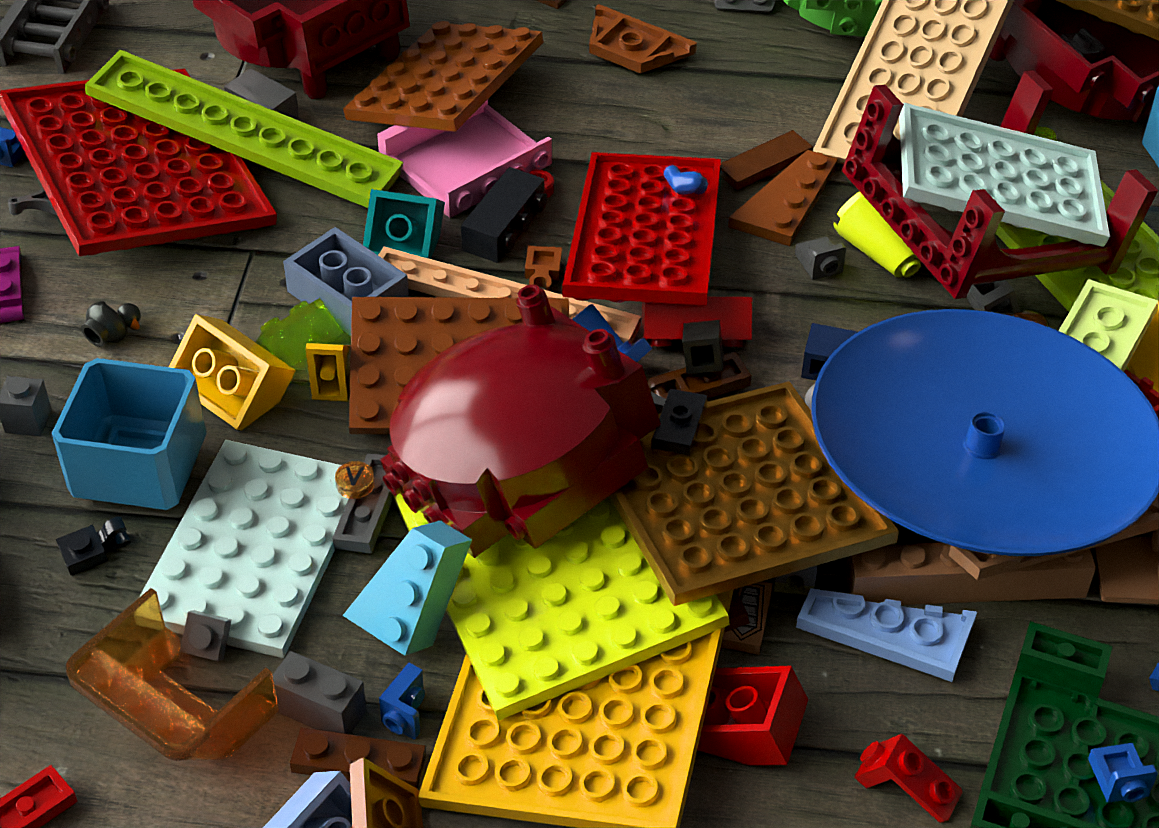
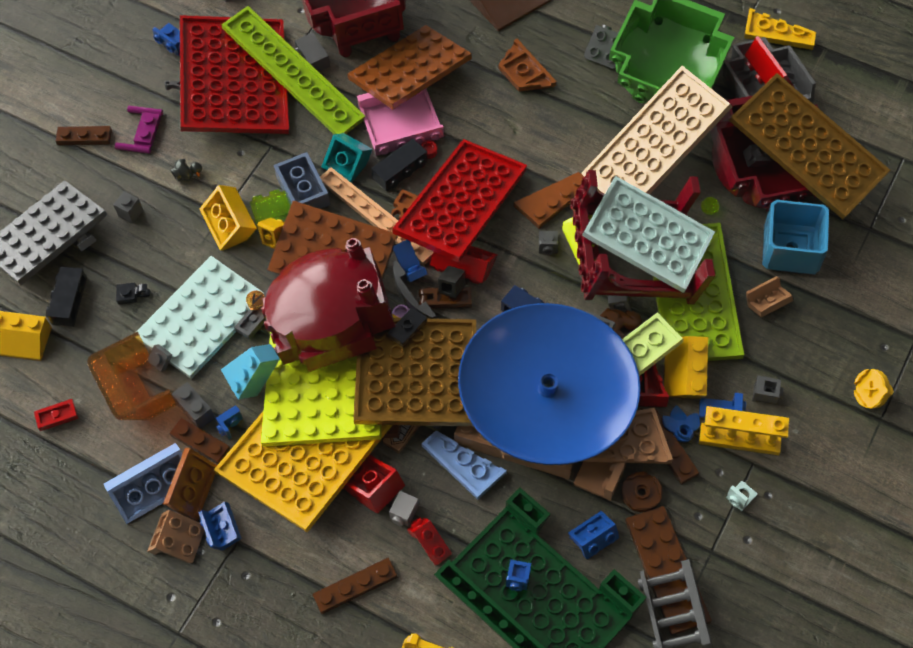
camera: 25 degrees right, 15 degrees up
dark azure plate [52,358,207,510] -> none
blue arm [664,165,708,195] -> none
reddish brown tile [720,130,813,191] -> none
none -> light grey brick [389,491,419,527]

